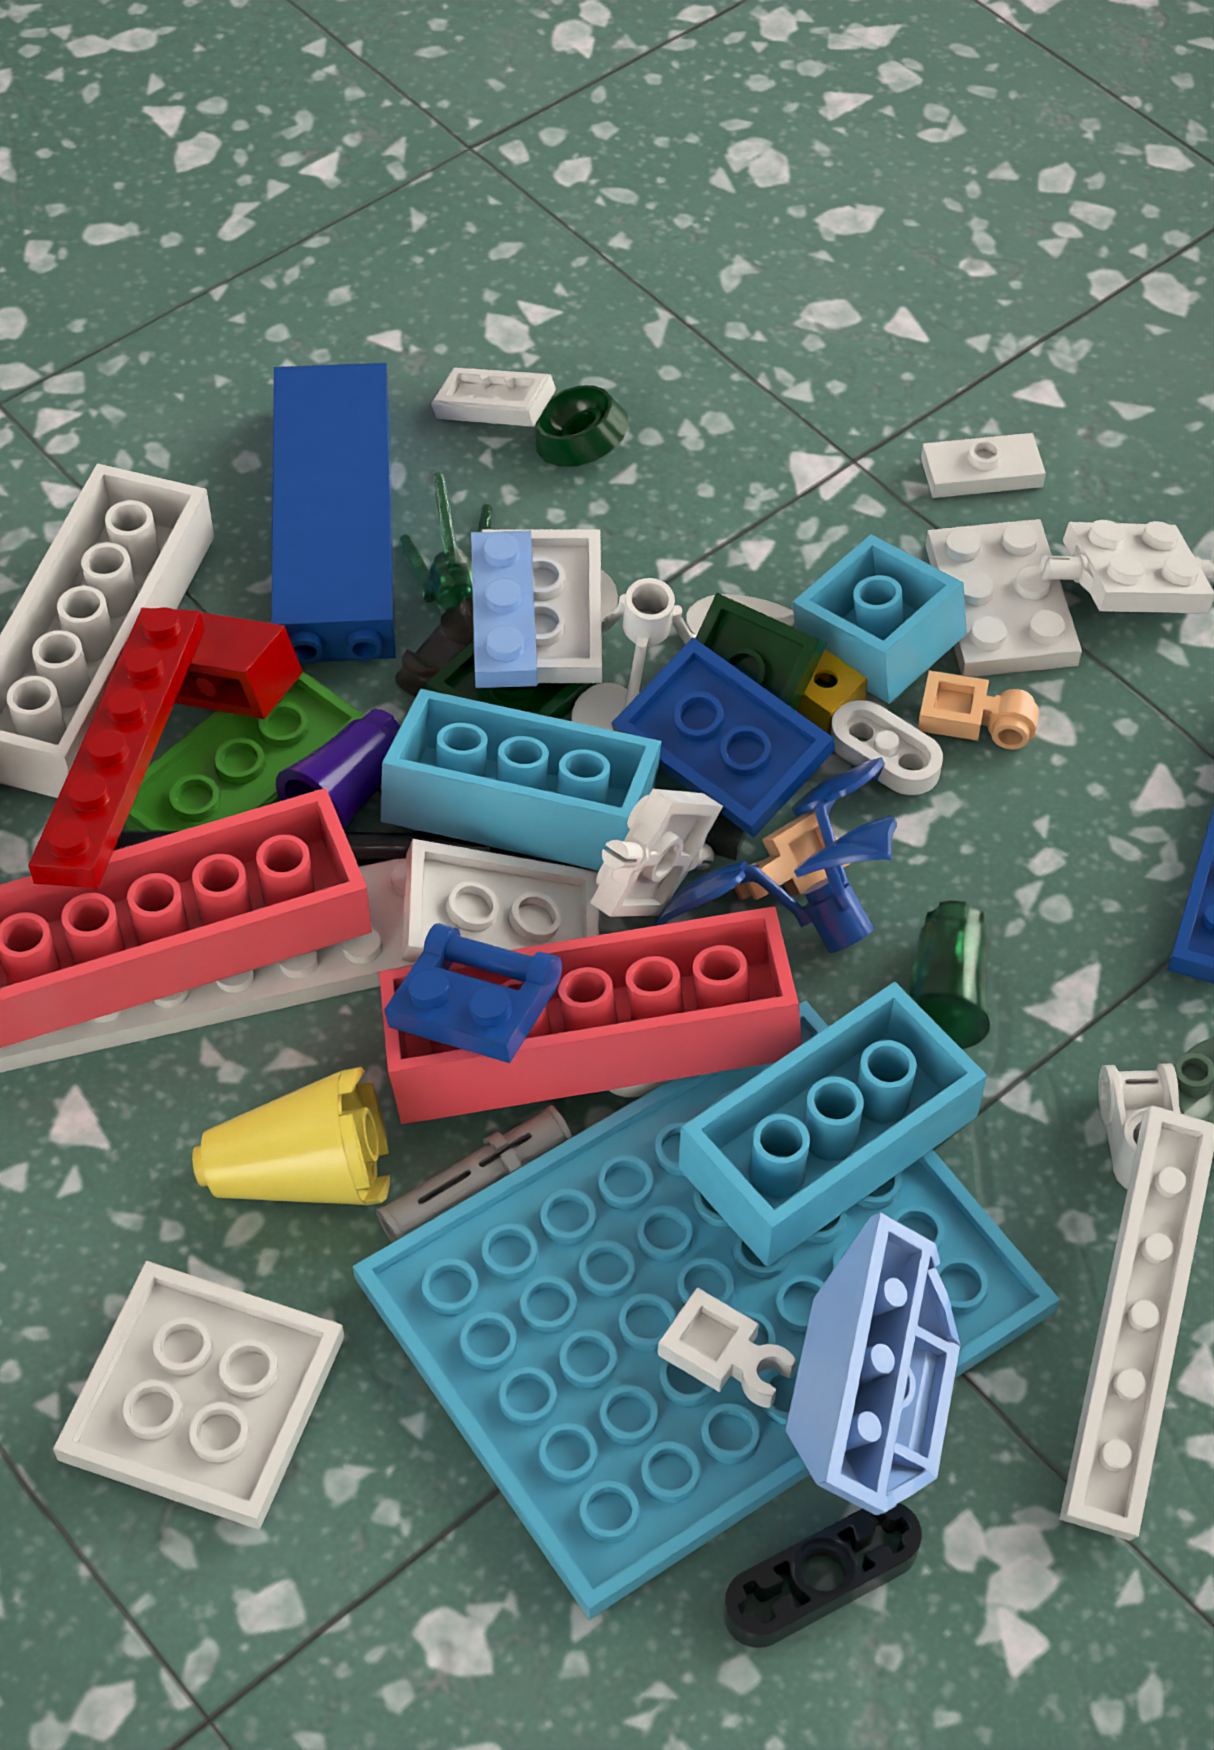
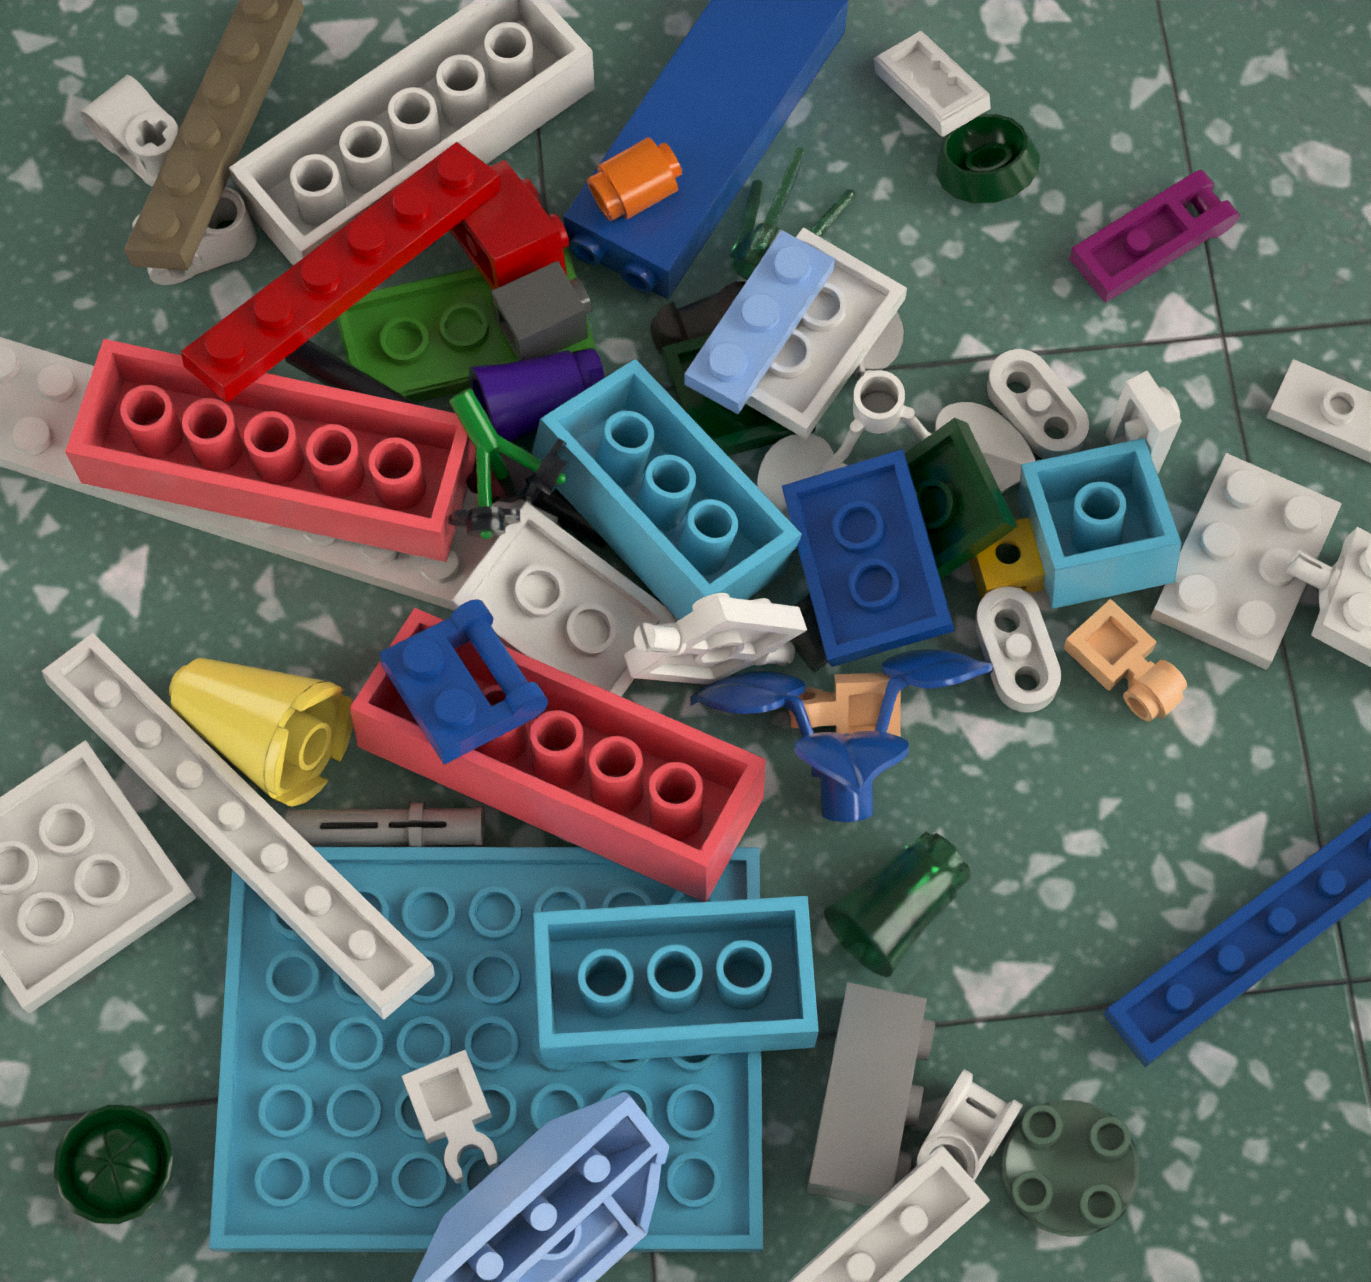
camera: 35 degrees right, 15 degrees up
none -> white plate [42,633,435,1020]
none -> dark green hat [53,1105,173,1224]
none -> plant [448,388,569,539]
none -> dark grey brick [491,261,592,361]
none -> orange brick [587,137,682,222]
none -> light grey brick [806,982,936,1207]
none -> white plate [987,349,1089,459]
none -> magenta plate [1069,169,1240,303]
none -> white plate [1105,371,1182,474]

